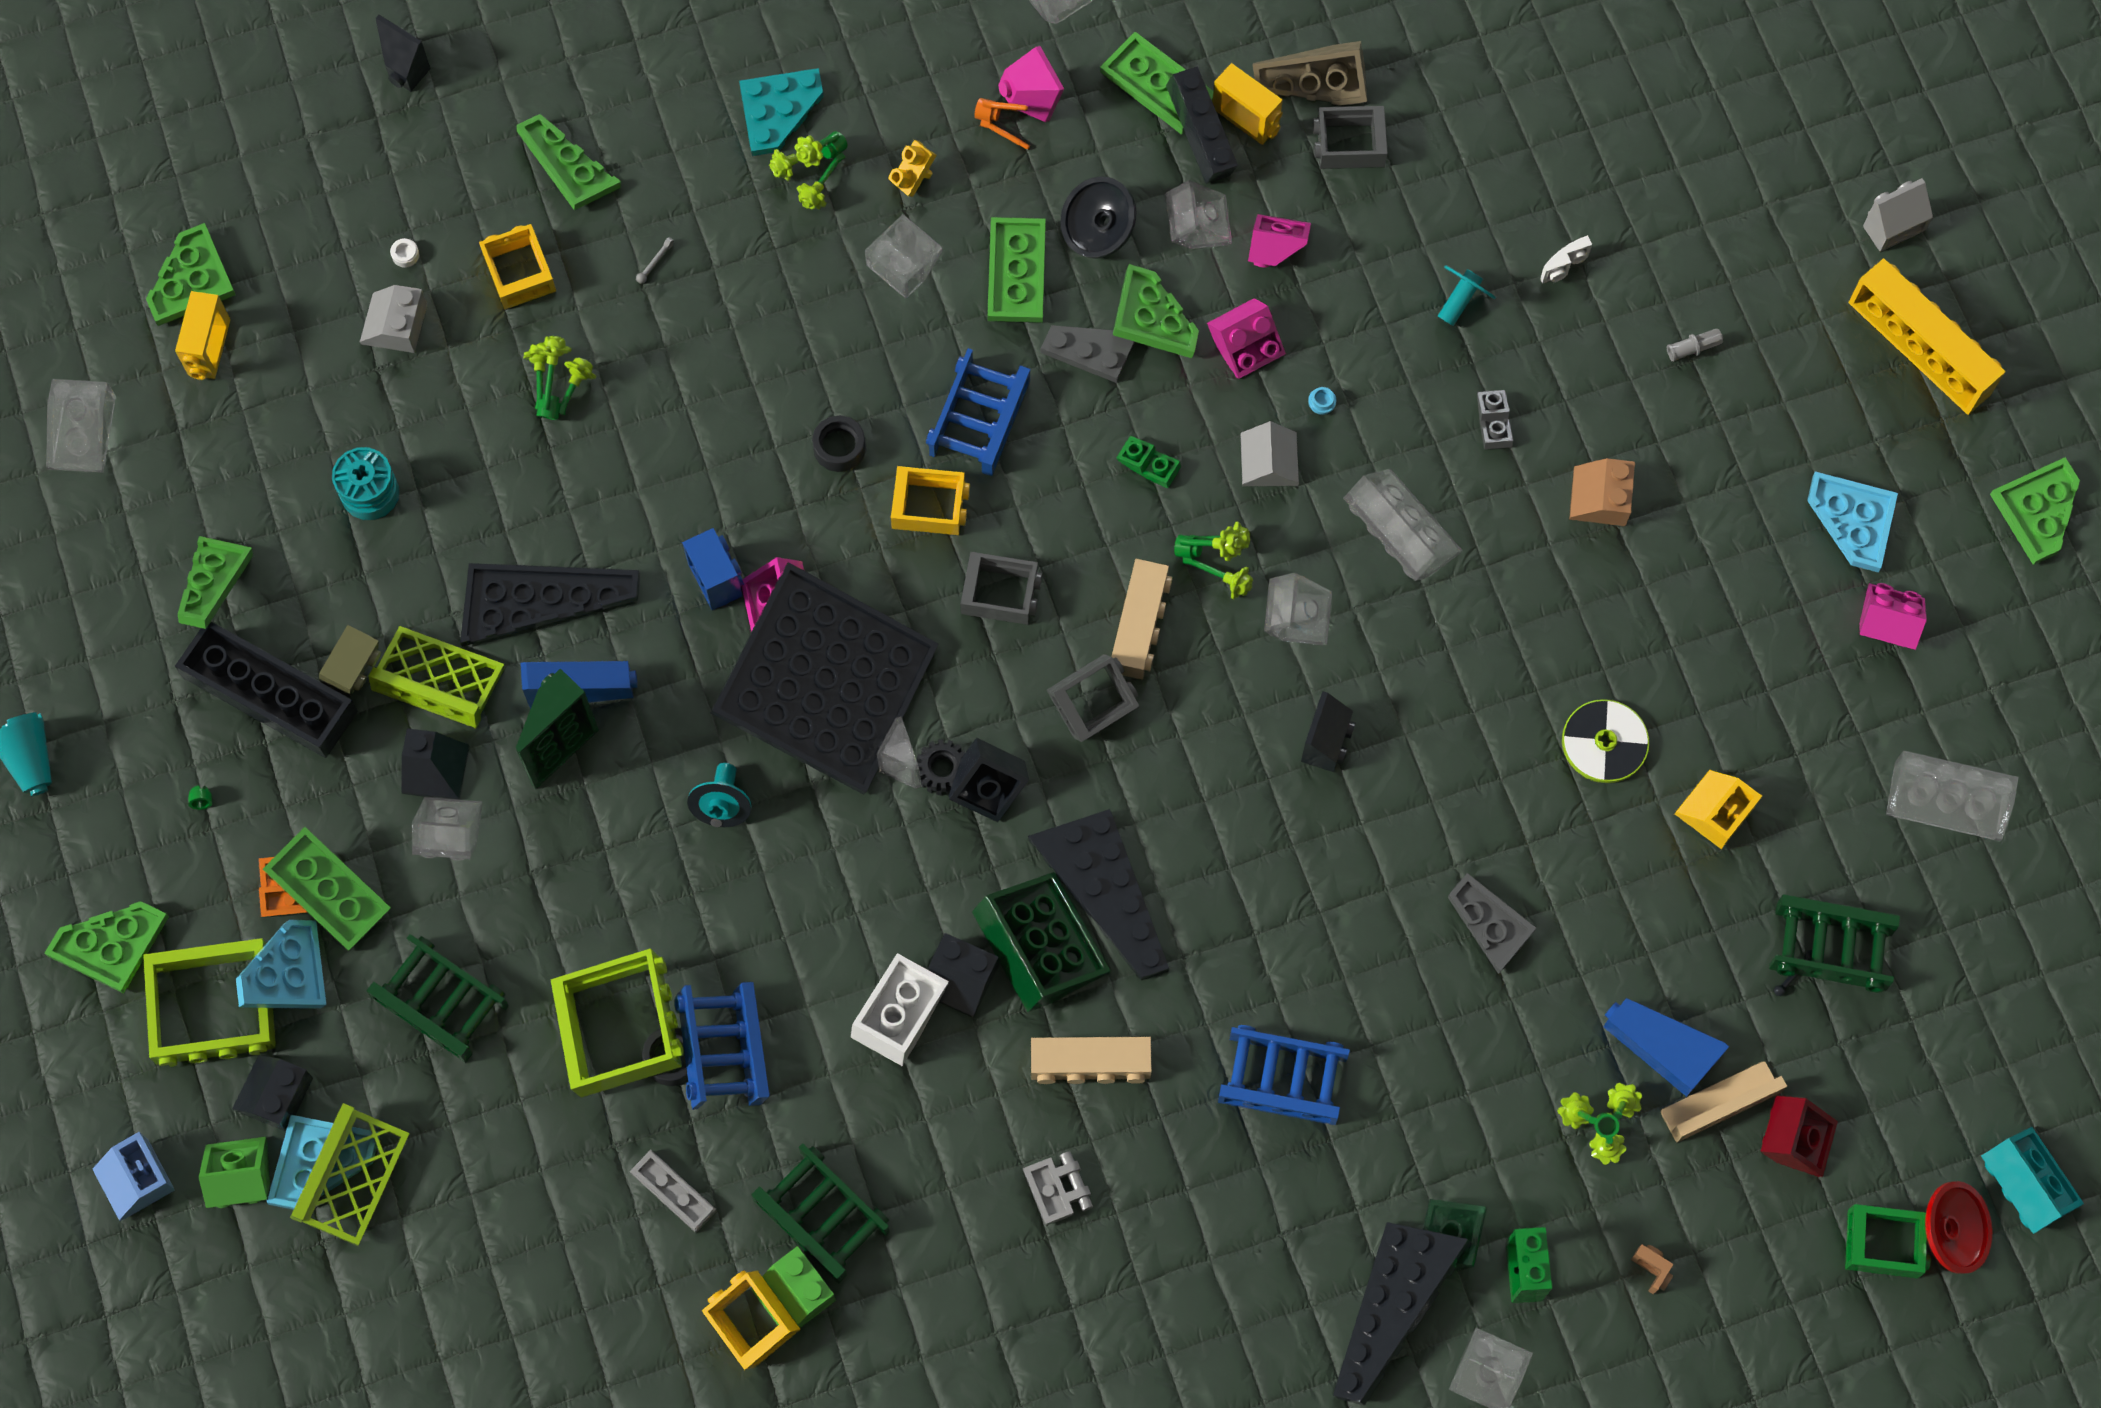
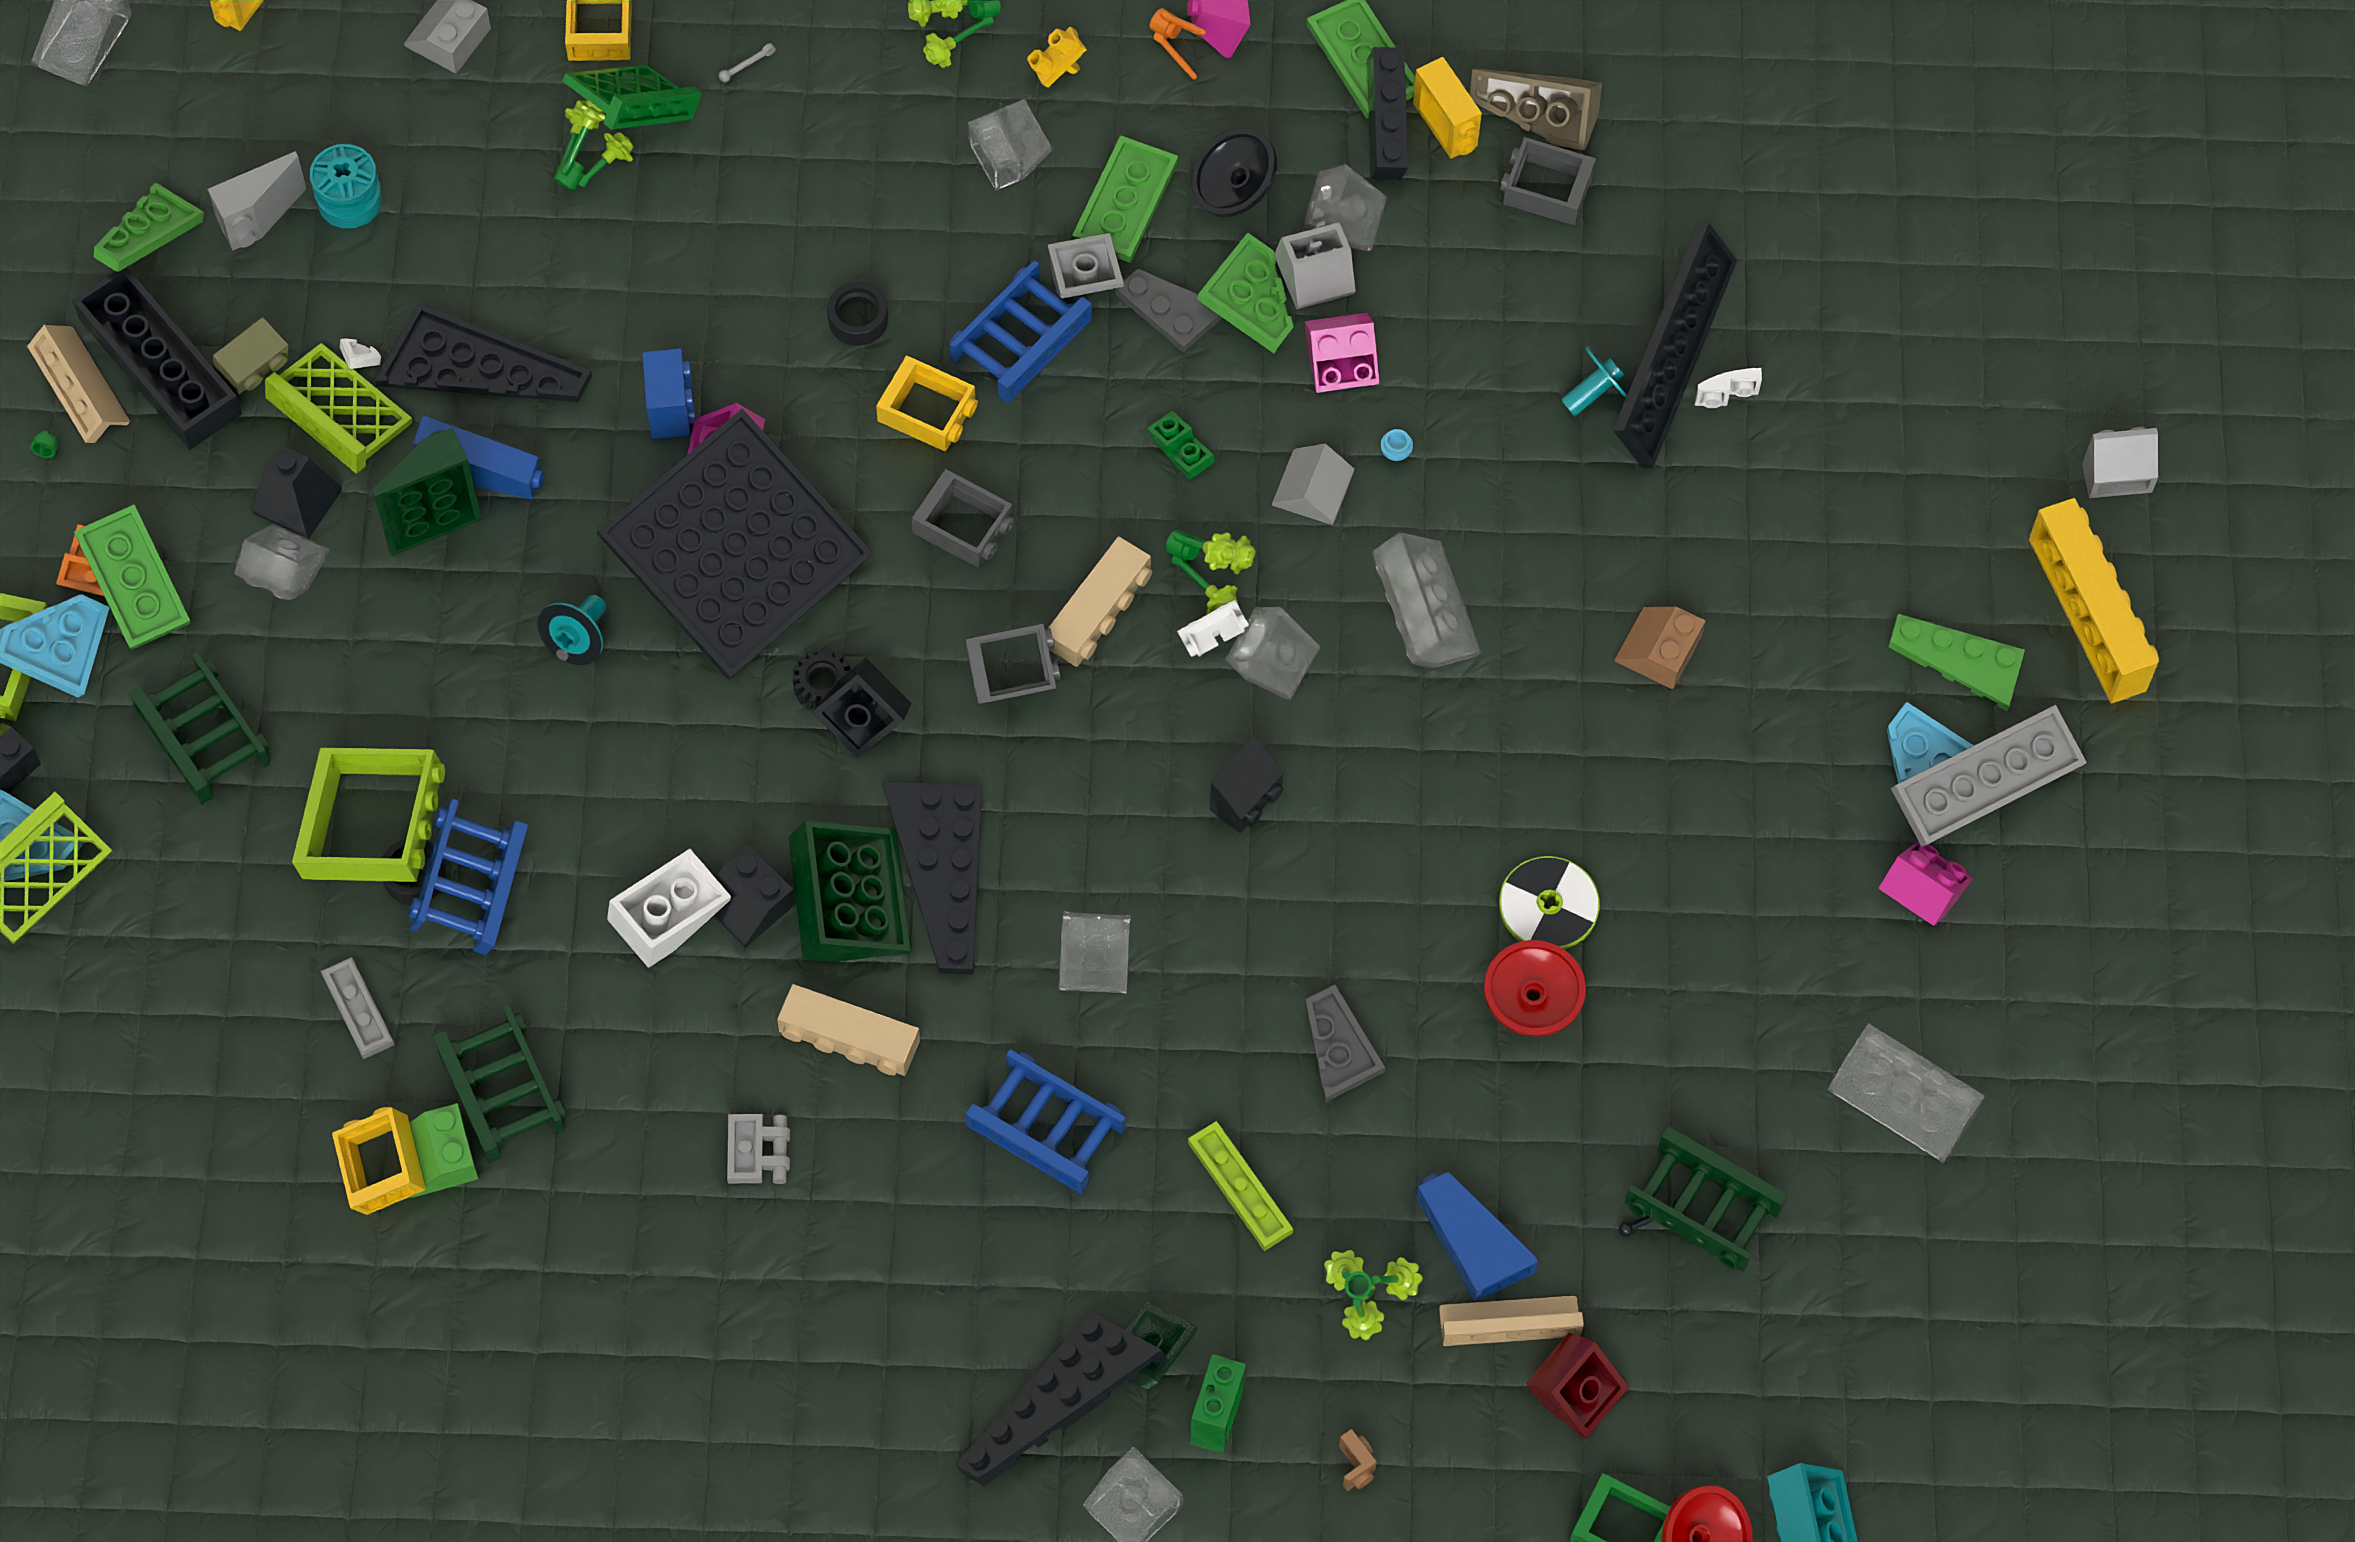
camera: 20 degrees right, 5 degrees down
clear slope [877,717,921,789] -> none
dark pink slope [1248,214,1311,268] -> none
dark grey slope [1477,390,1513,450] -> none
light grey axle [1667,329,1723,362] -> none
yellow slope [1675,770,1762,849] -> none
bright green plate [1990,457,2080,565] -> none
none -> tan panel [27,325,130,443]
none -> light grey slope [208,151,307,251]
none -> white tile [339,339,381,369]
none -> green fence [562,65,703,130]
none -> light grey slope [1048,233,1124,298]
none -> clear slope [1059,912,1131,993]
none -> white hinge [1177,600,1249,657]
none -> lime plate [1188,1121,1293,1251]
none -> light grey slope [1274,222,1356,309]
none -> red dish [1484,940,1586,1037]
none -> black plate [1613,222,1737,468]
none -> bright green wing [1889,614,2025,711]
none -> light grey plate [1890,705,2087,847]

